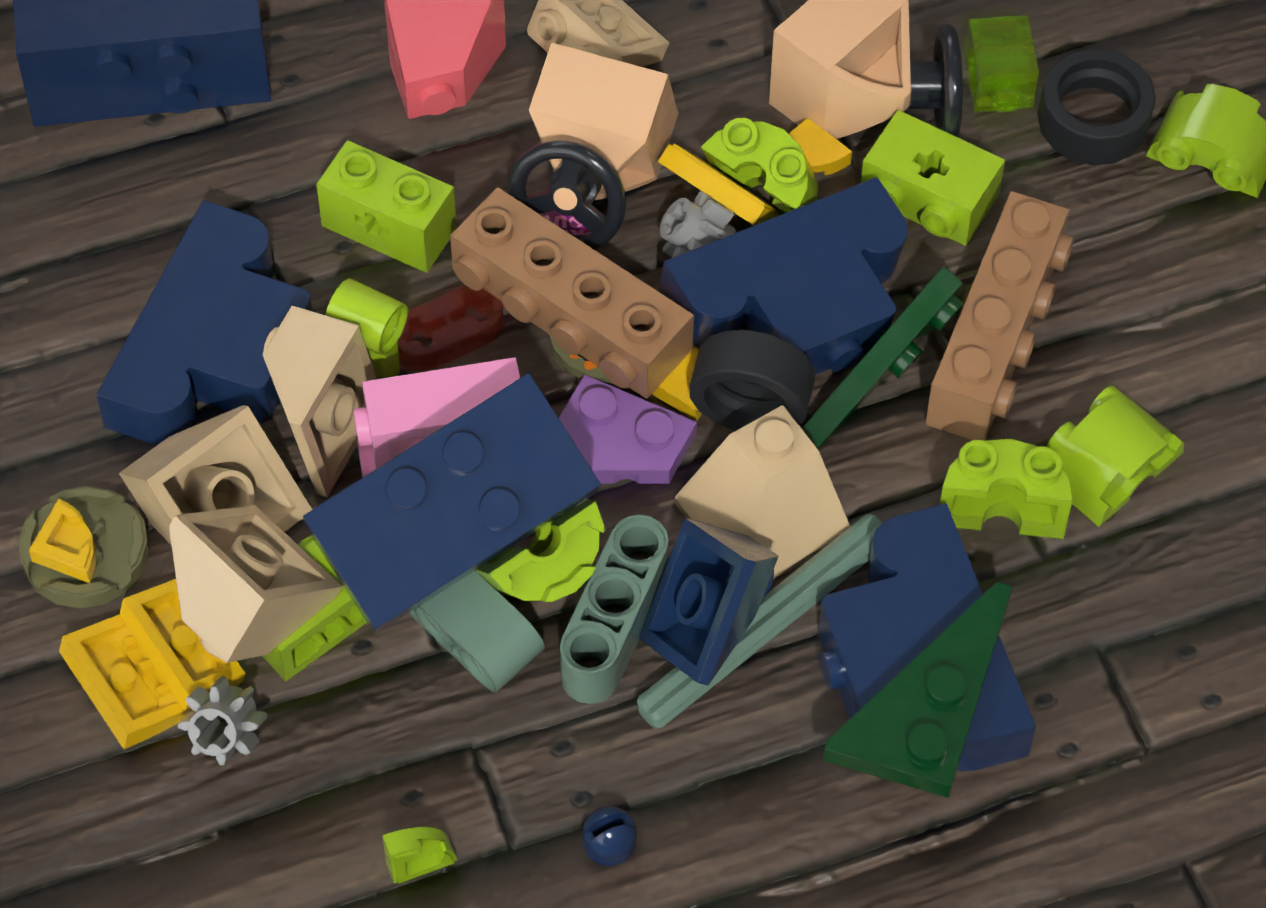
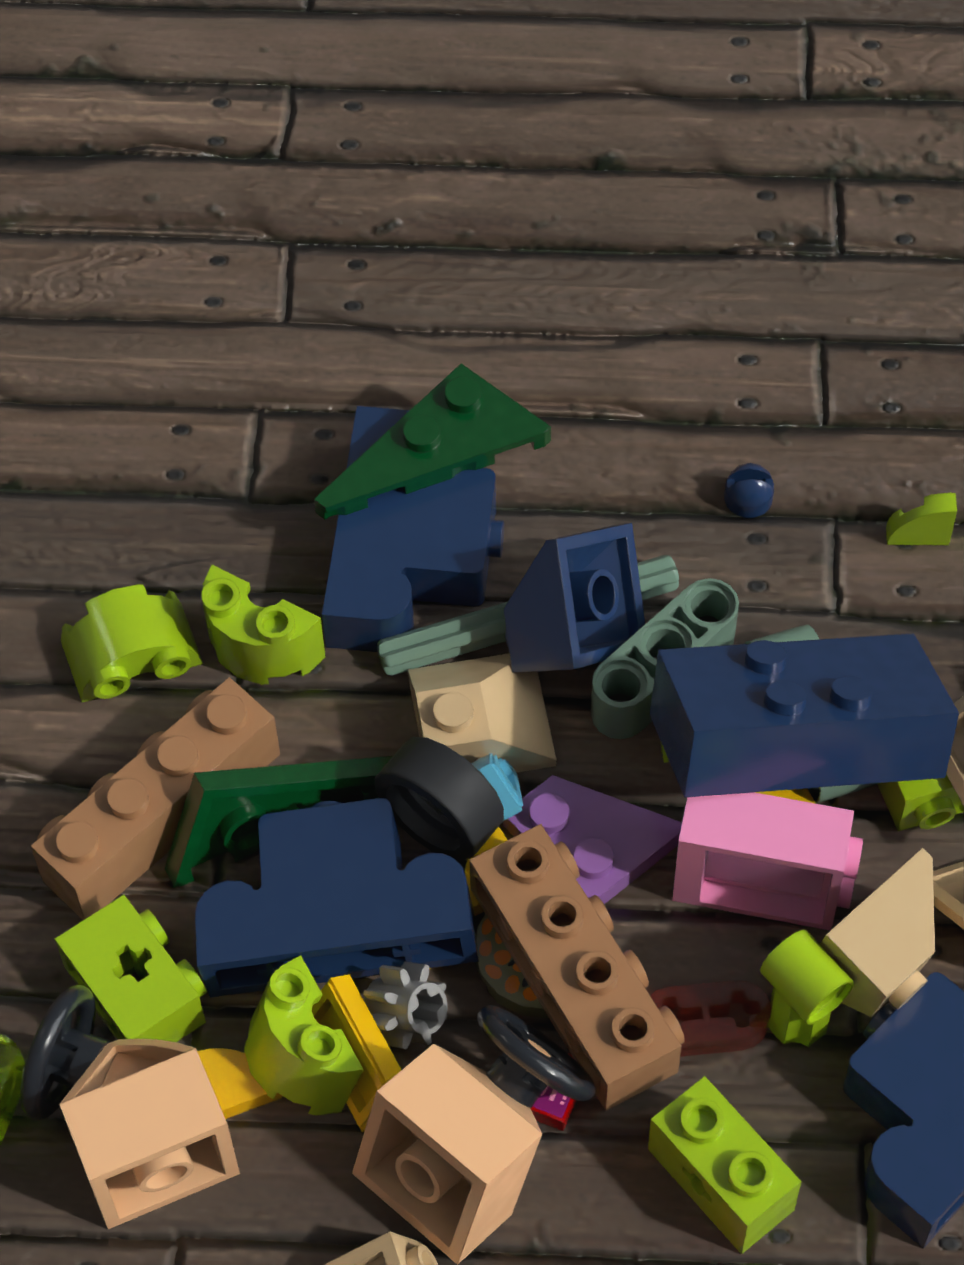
camera: 155 degrees left, 0 degrees up
none -> medium azure tile [471,753,523,821]

